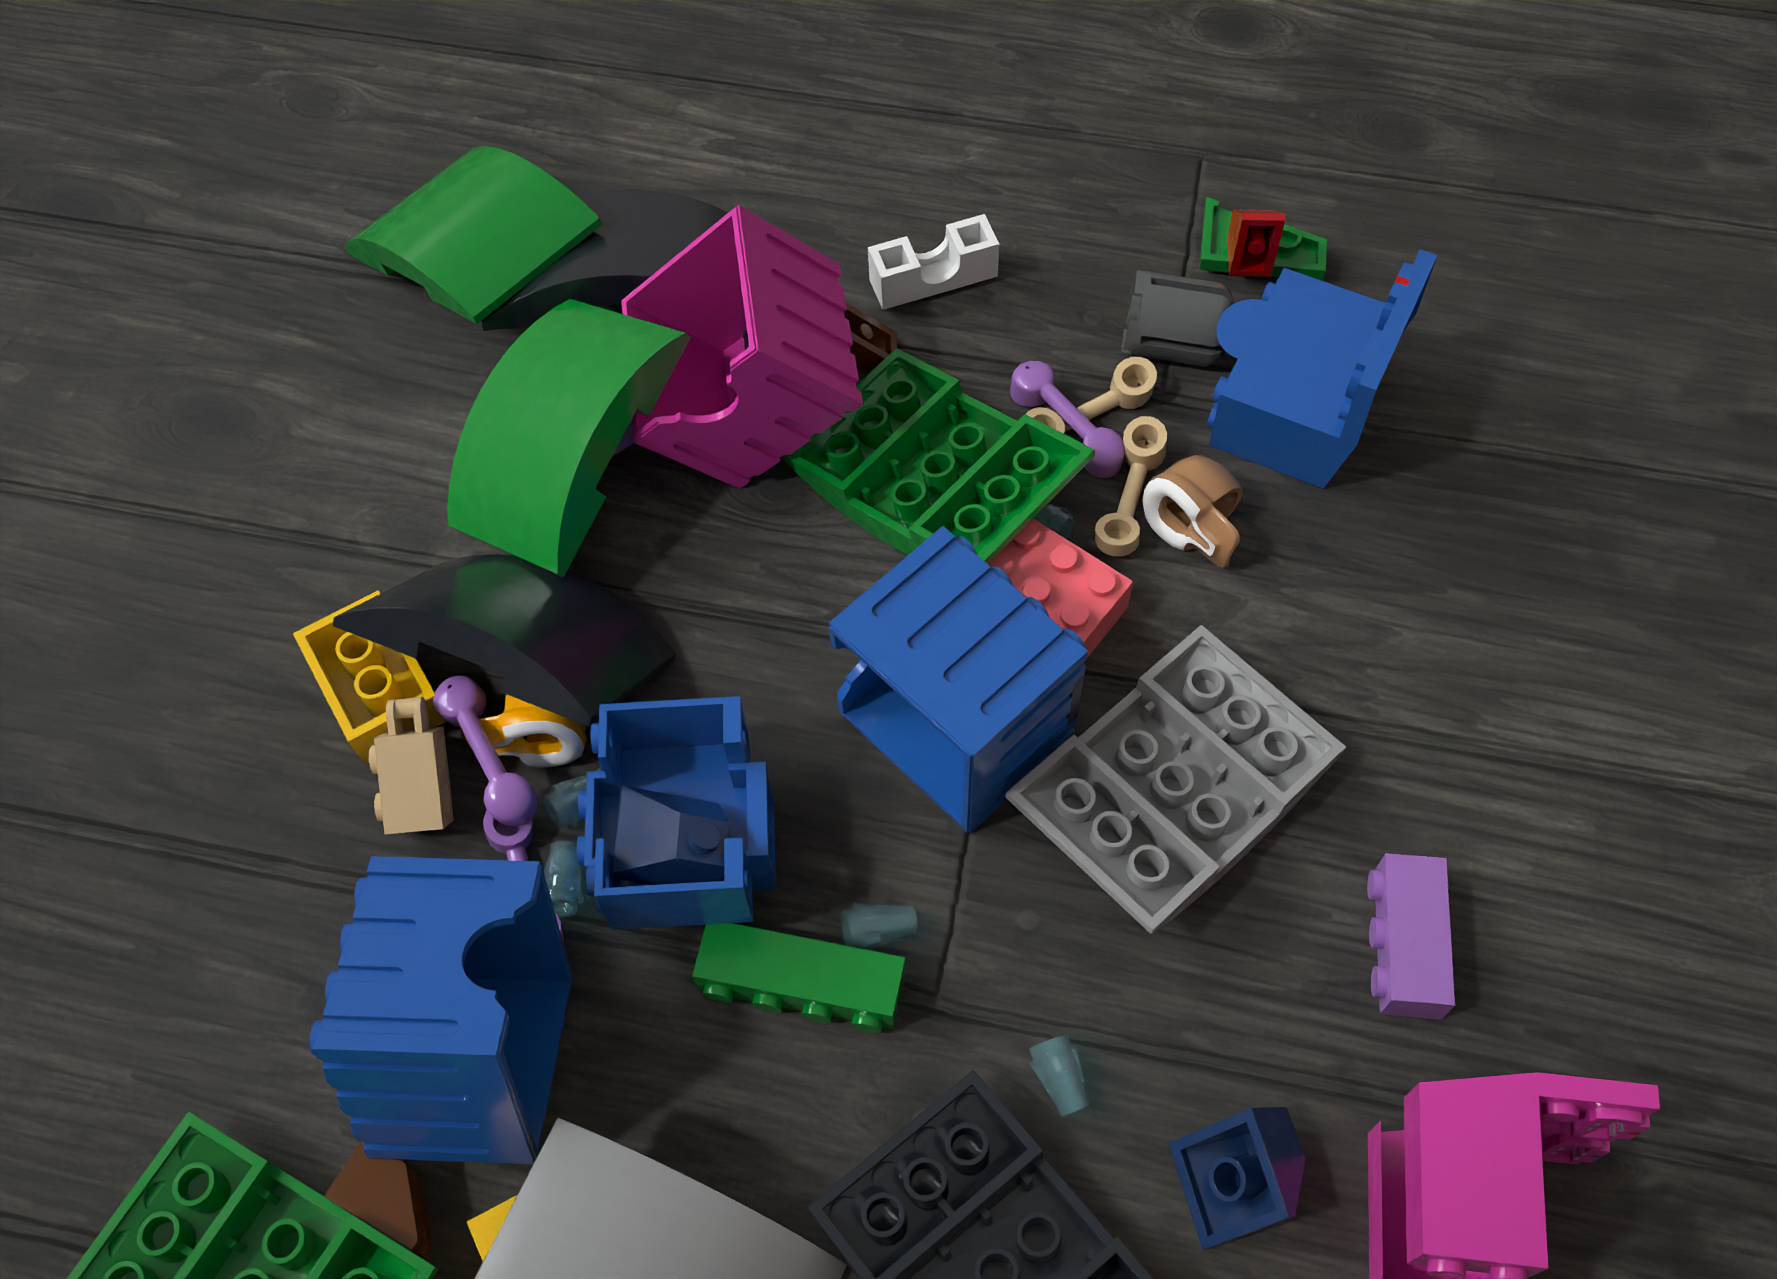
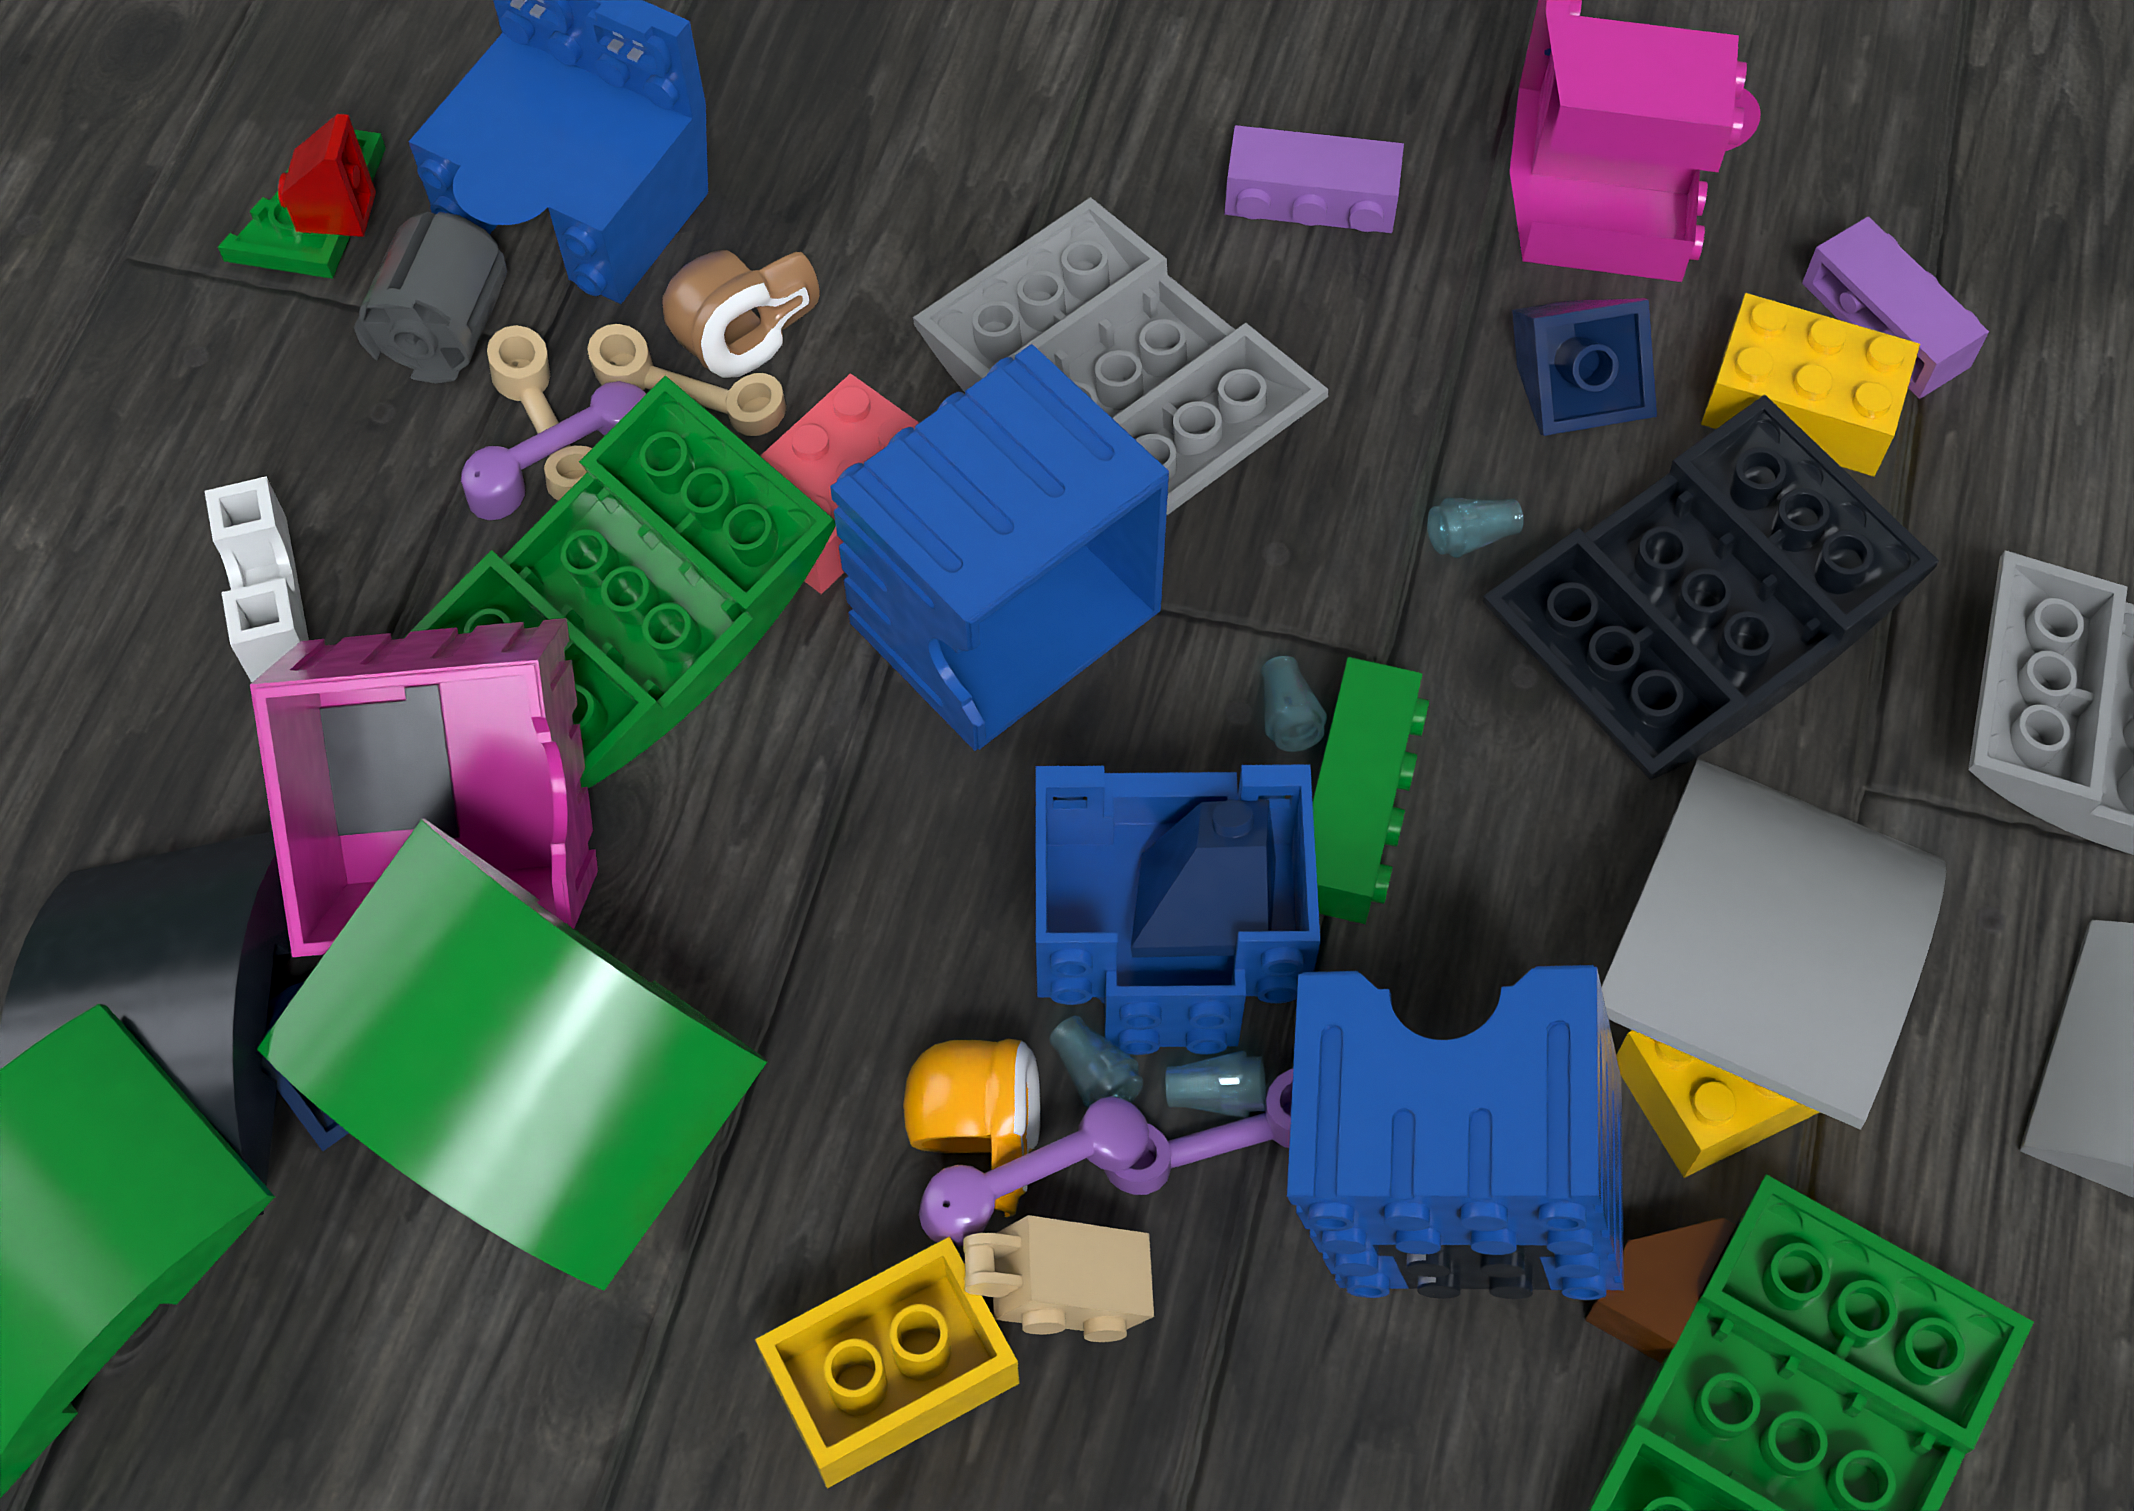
camera: 90 degrees left, 0 degrees up
black slope [333,554,676,727] -> none

